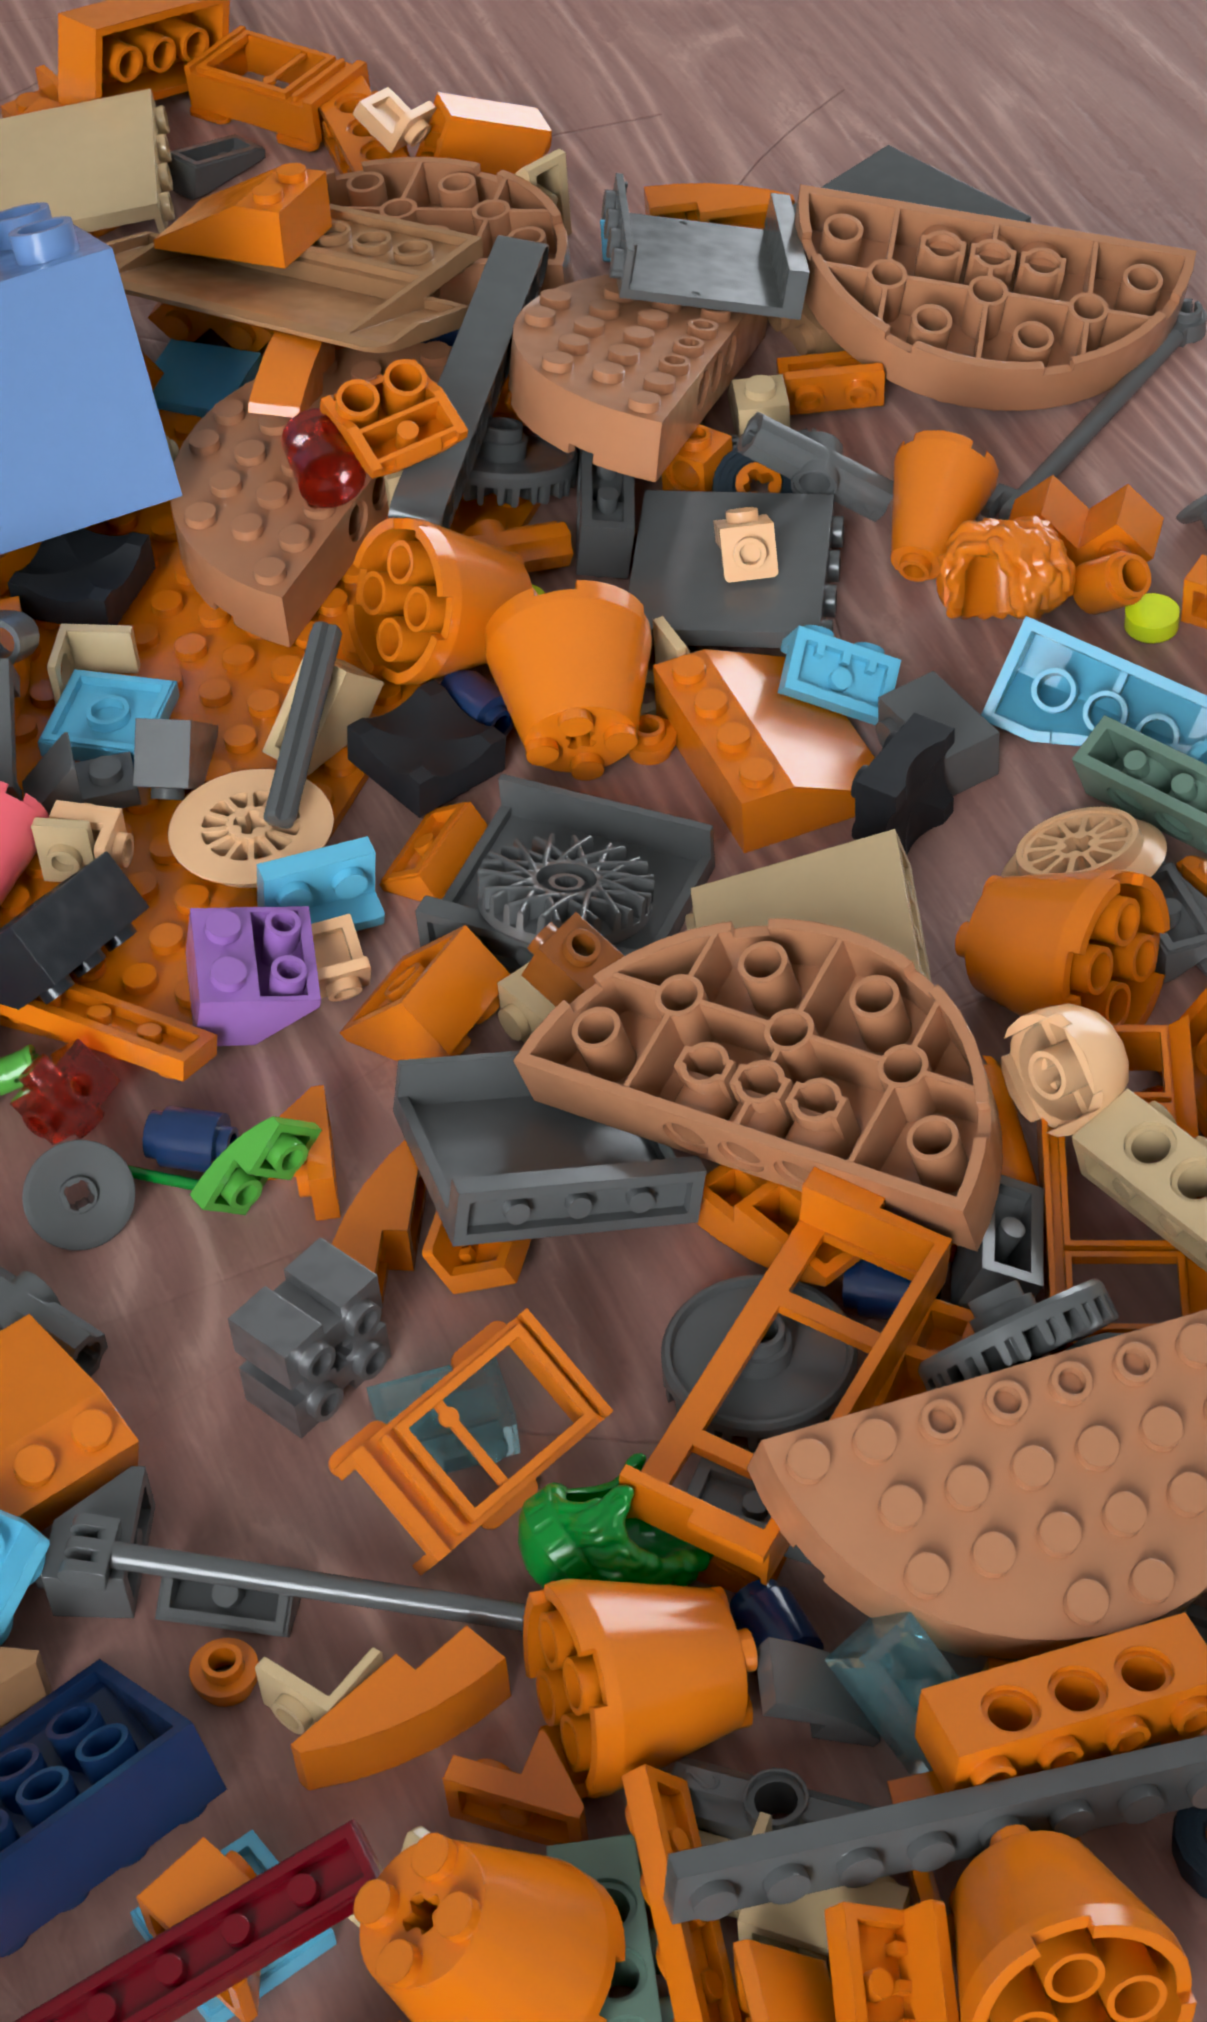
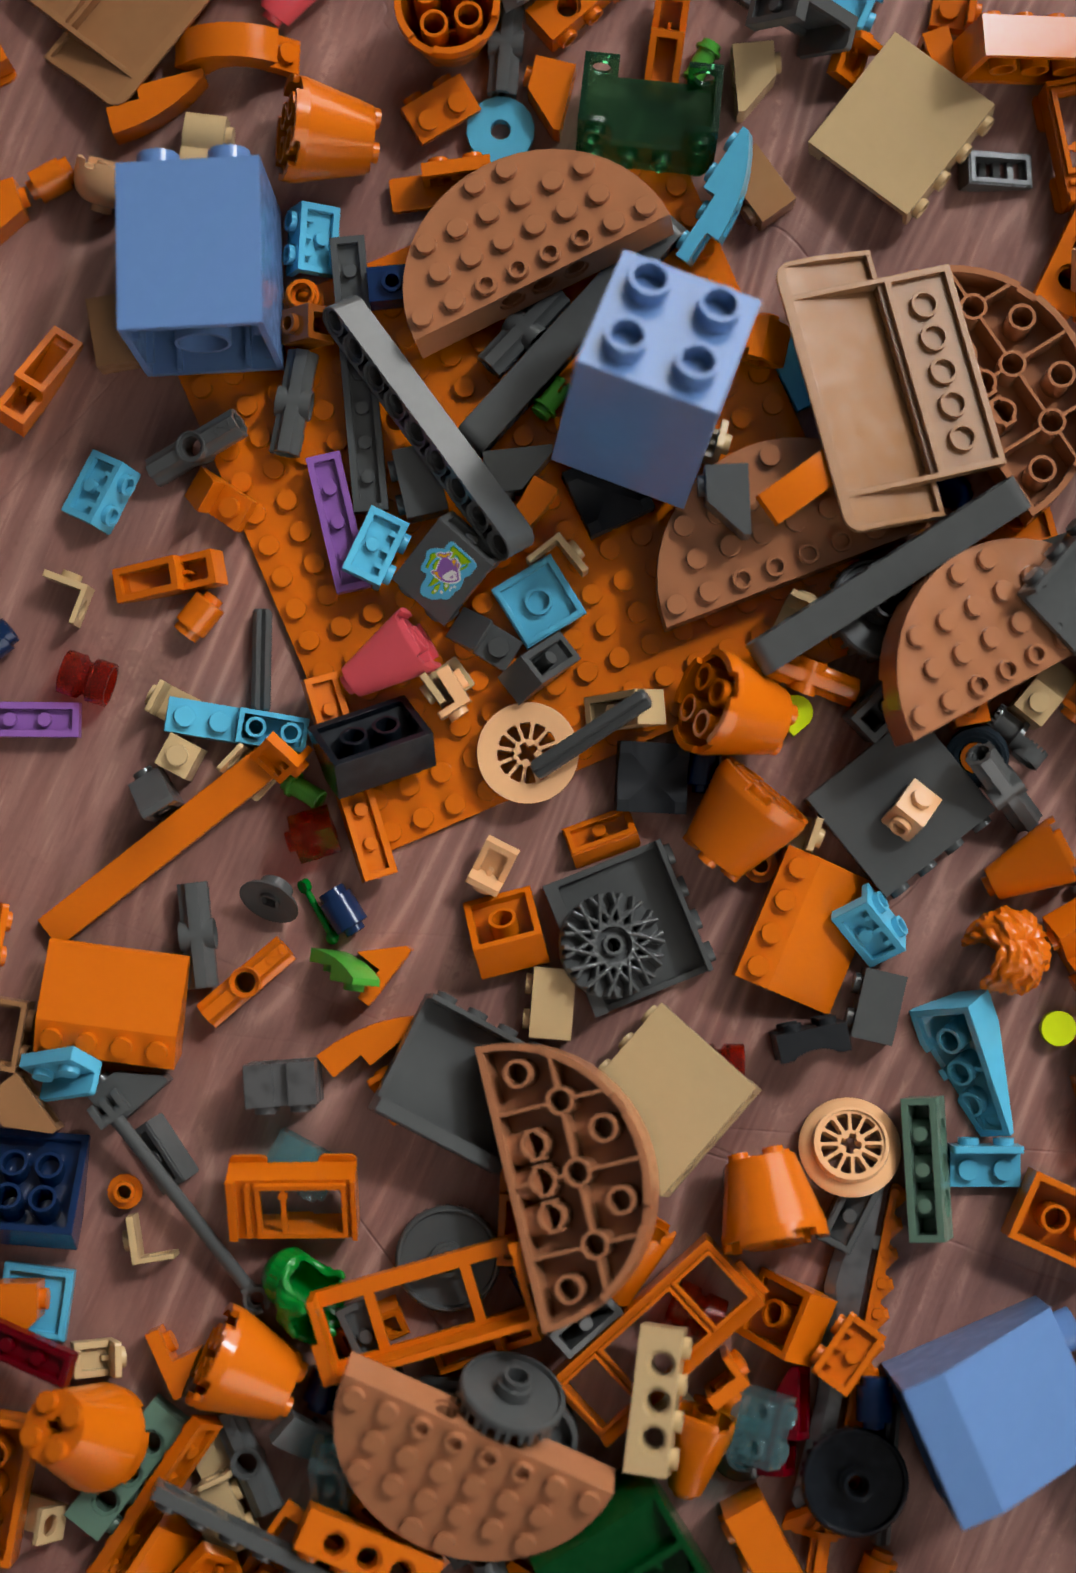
camera: 45 degrees right, 40 degrees up
orange slope [153,163,332,269] -> none
medium lavender slope [185,906,321,1046] -> none
medium azure bracket [256,836,385,931] -> none
clear red wheel [281,408,366,508] -> none
orange slope [291,1625,511,1791] -> none
orange slope [320,358,468,479] -> none
dark orange brick [521,912,624,1007] -> none
light nougat cylinder [1001,1003,1129,1137] -> none
orange brick [1073,551,1151,615] -> none
none -> orange piece [196,936,297,1028]
none -> dark grey slope [697,463,752,540]

